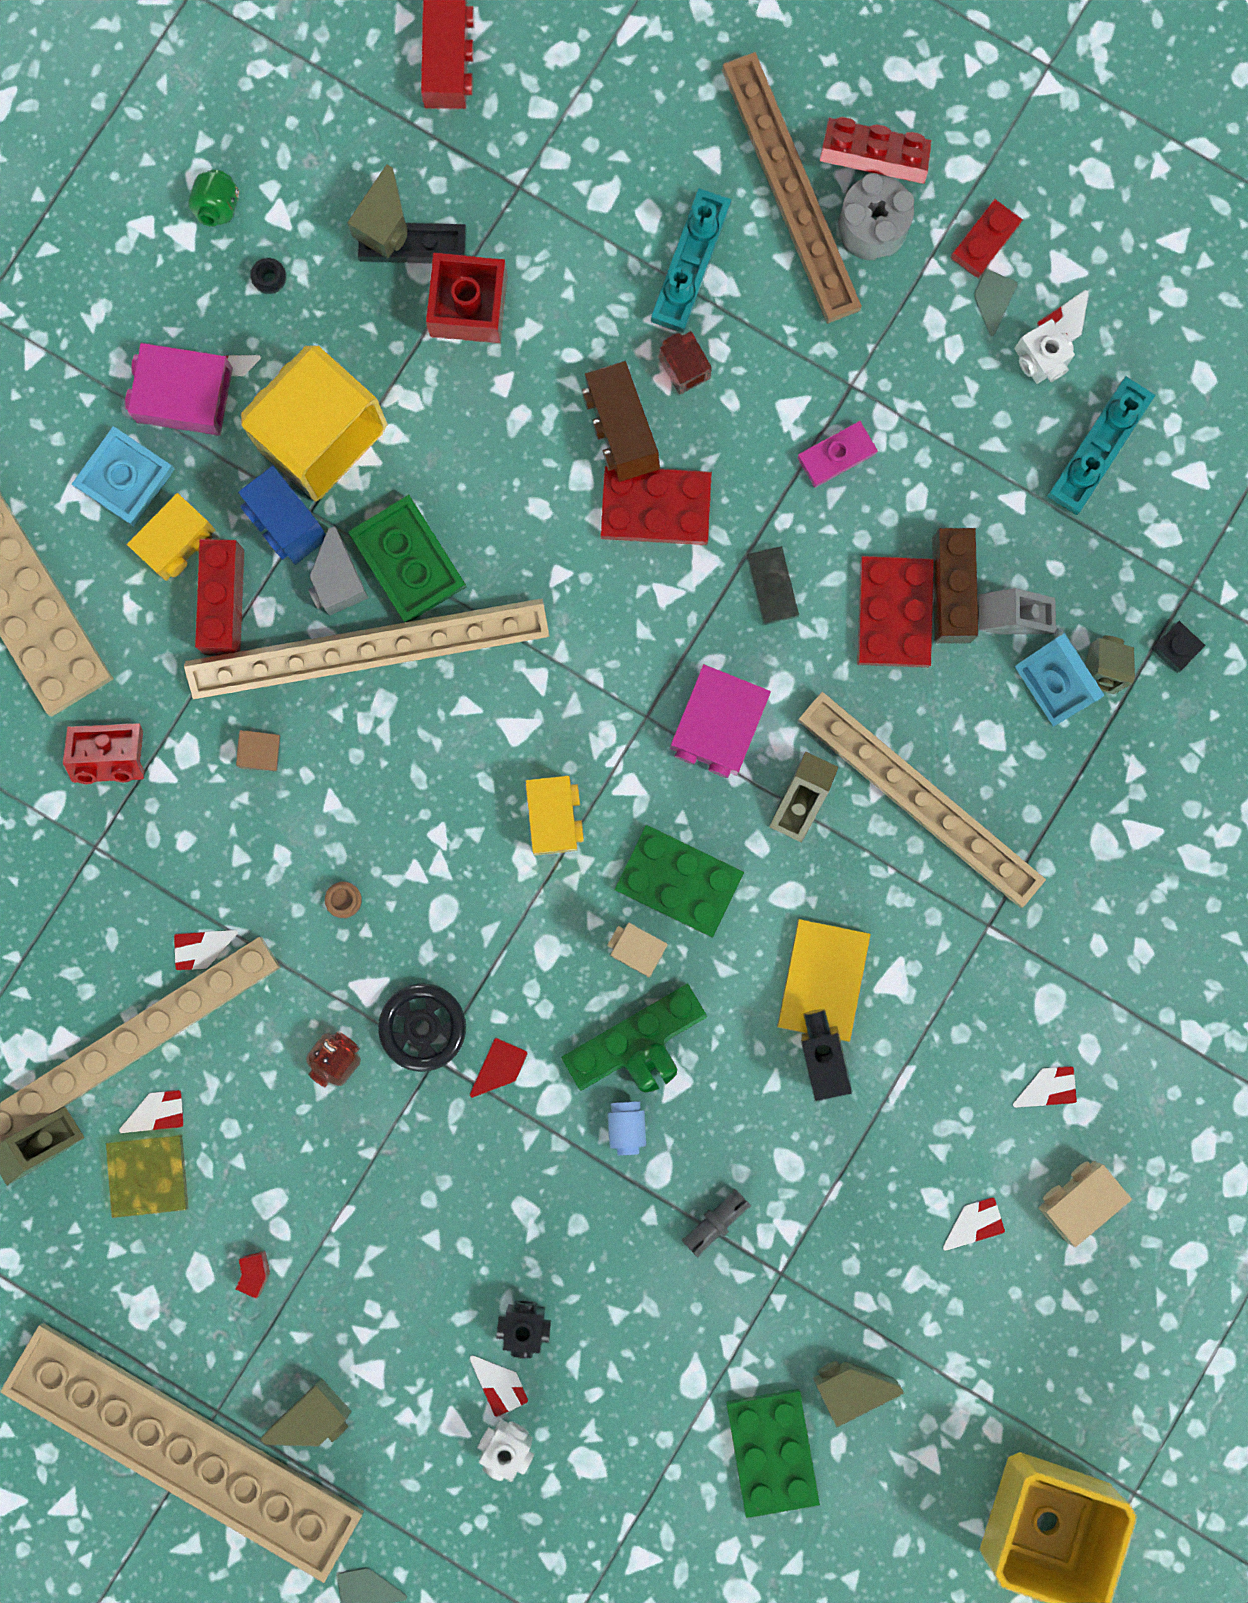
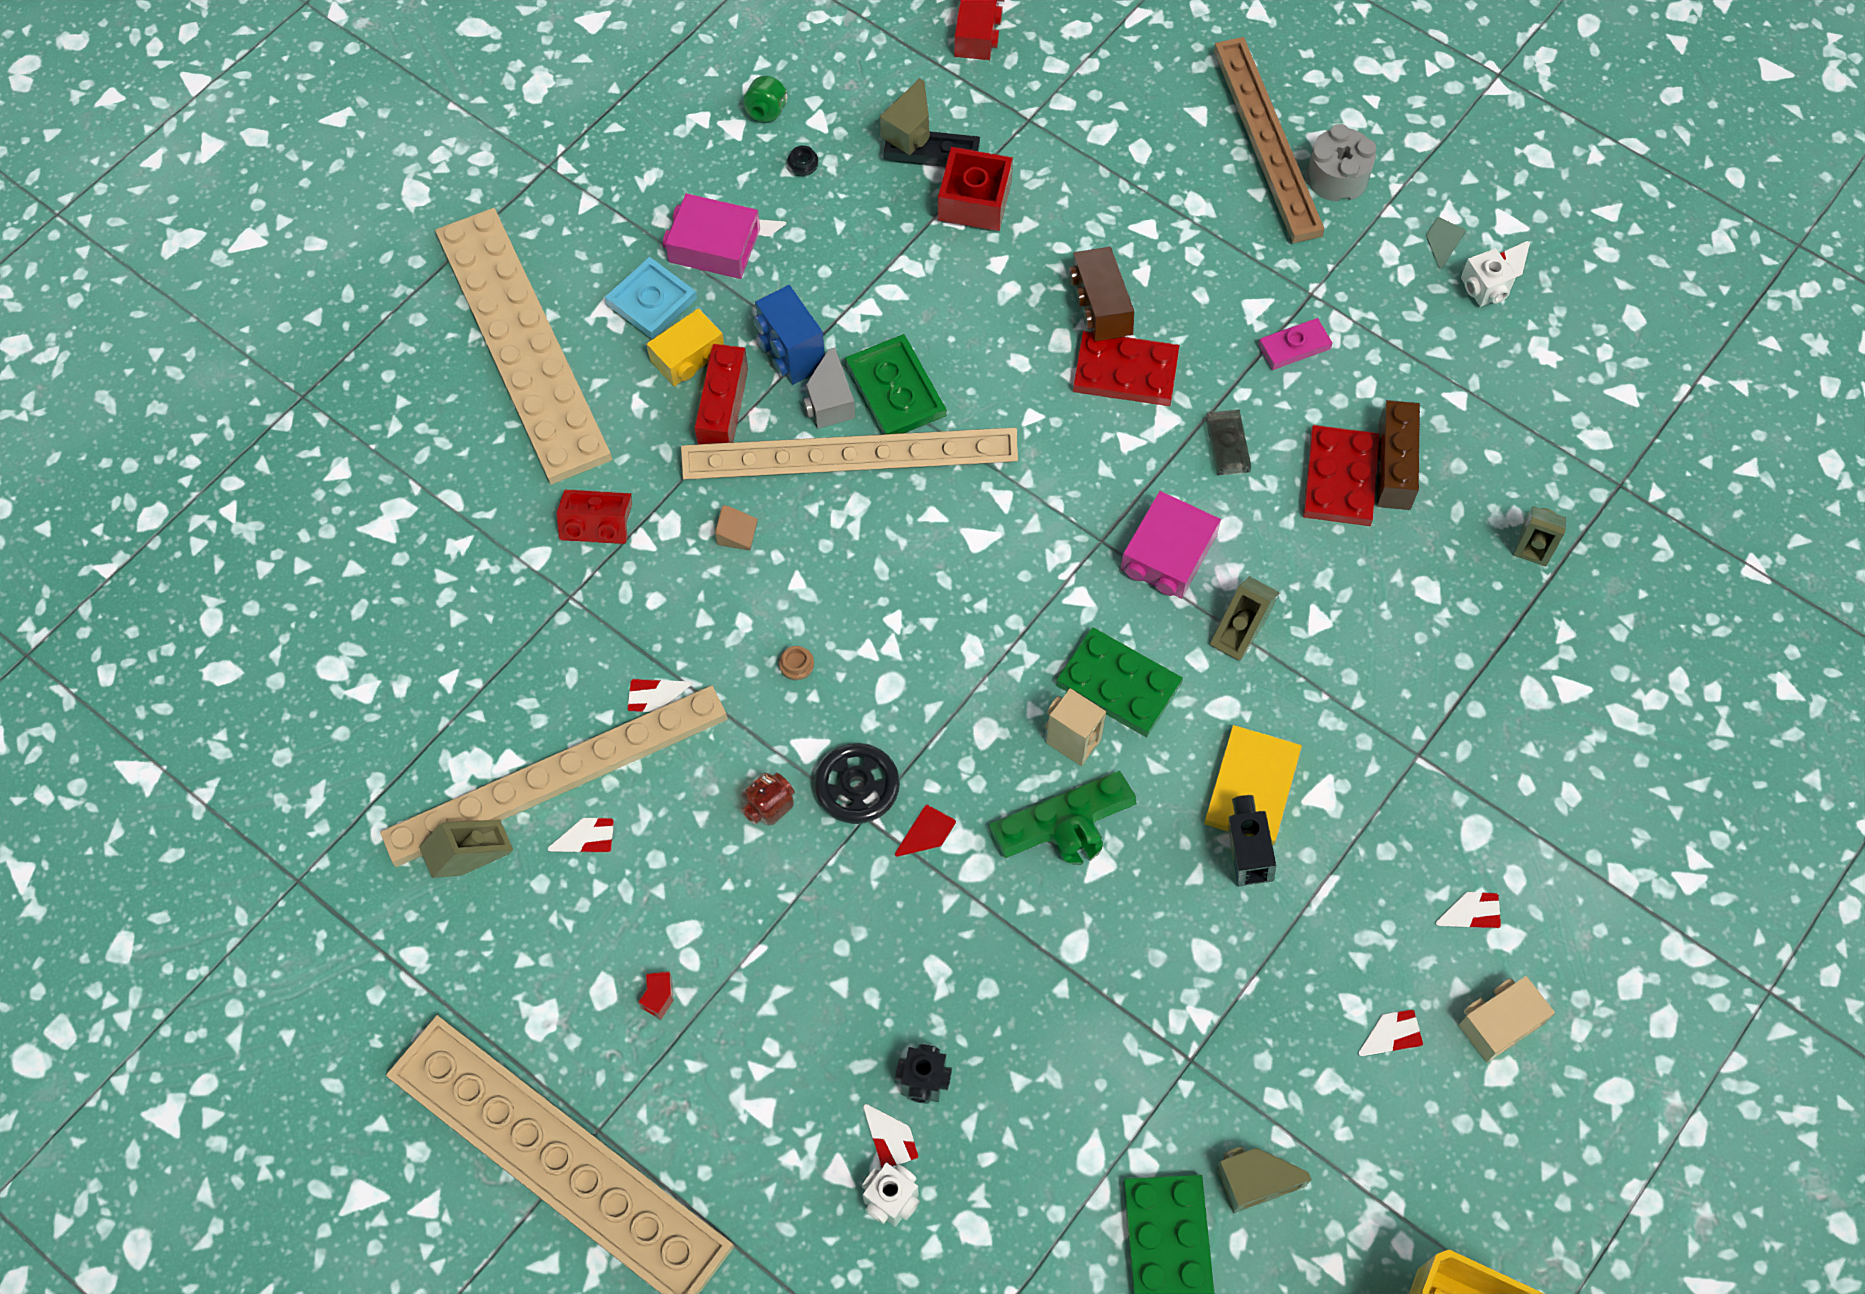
camera: 10 degrees right, 20 degrees down
clear yellow tile [106,1135,189,1218] -> none
yellow plate [241,345,388,502] -> none
olive slope [260,1378,352,1446] -> none
yellow brick [525,776,584,856] -> none
light blue brick [608,1101,646,1155] -> none
teal plate [651,188,732,334] -> none
clear red brick [659,331,712,395] -> none
dark grey pin [682,1189,751,1258] -> none
tan plate [798,692,1046,908] -> none
red plate [820,117,932,184] -> none
red plate [951,199,1023,279] -> none
light grey slope [978,588,1056,635] -> none
medium azure plate [1015,633,1105,727] -> none
teal plate [1047,376,1156,515] -> none
black plate [1151,621,1206,673] -> none

